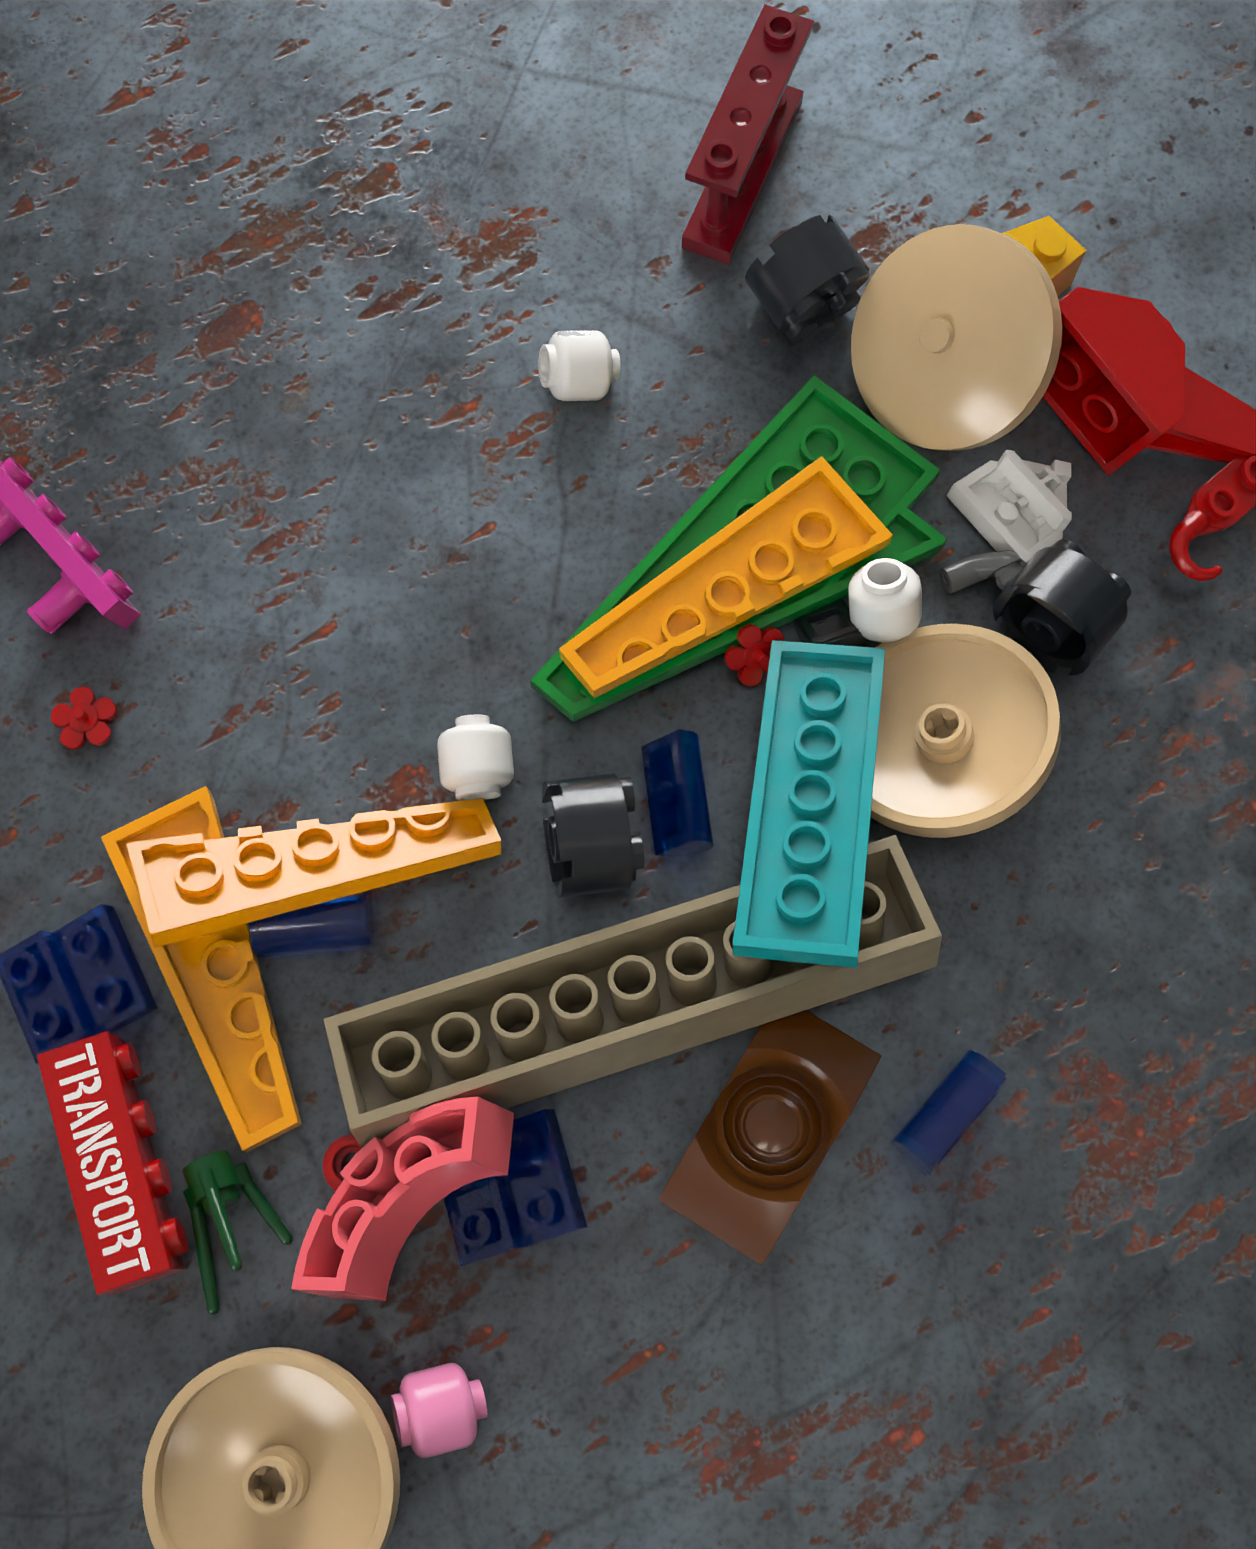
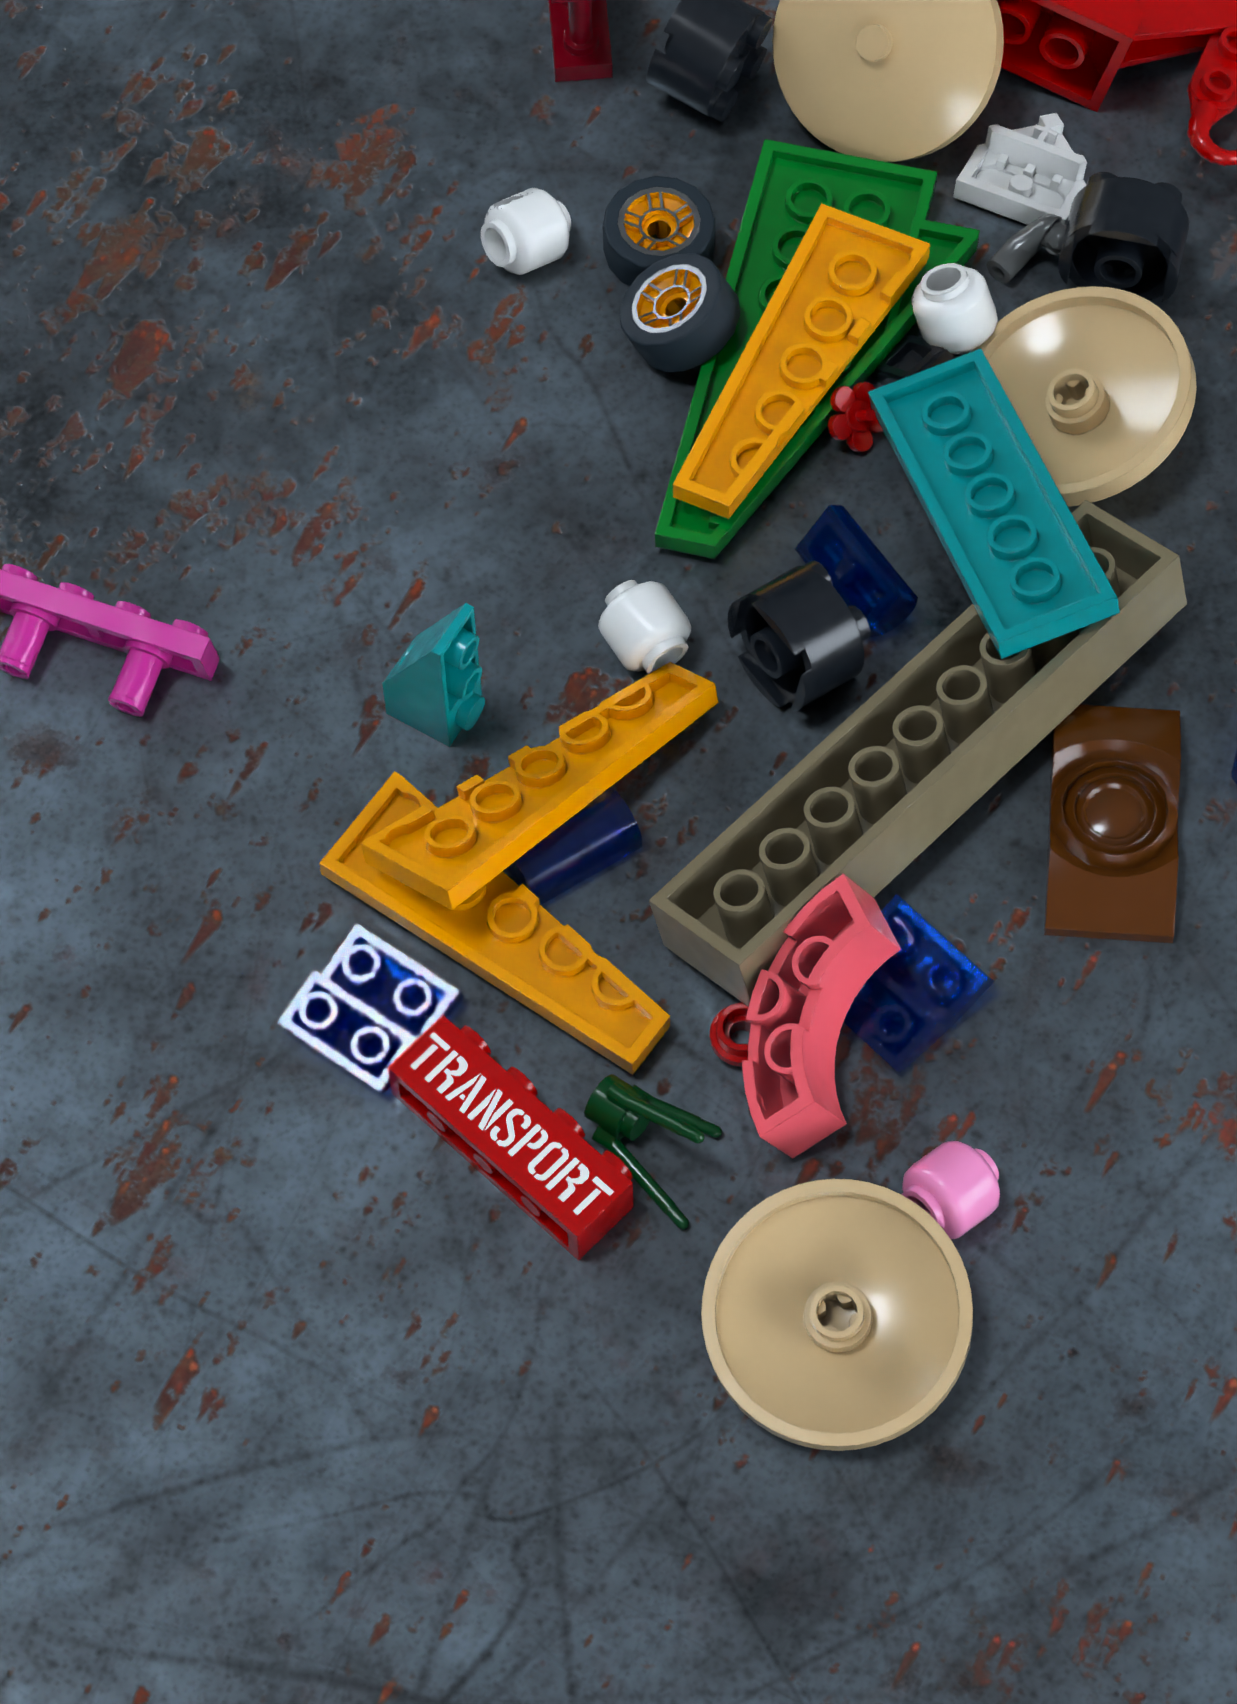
camera: 25 degrees left, 10 degrees down
red plant [50,687,117,750] -> none
none -> teal slope [382,603,485,747]
none -> wheel [603,176,716,286]
none -> black wheel [619,253,740,372]

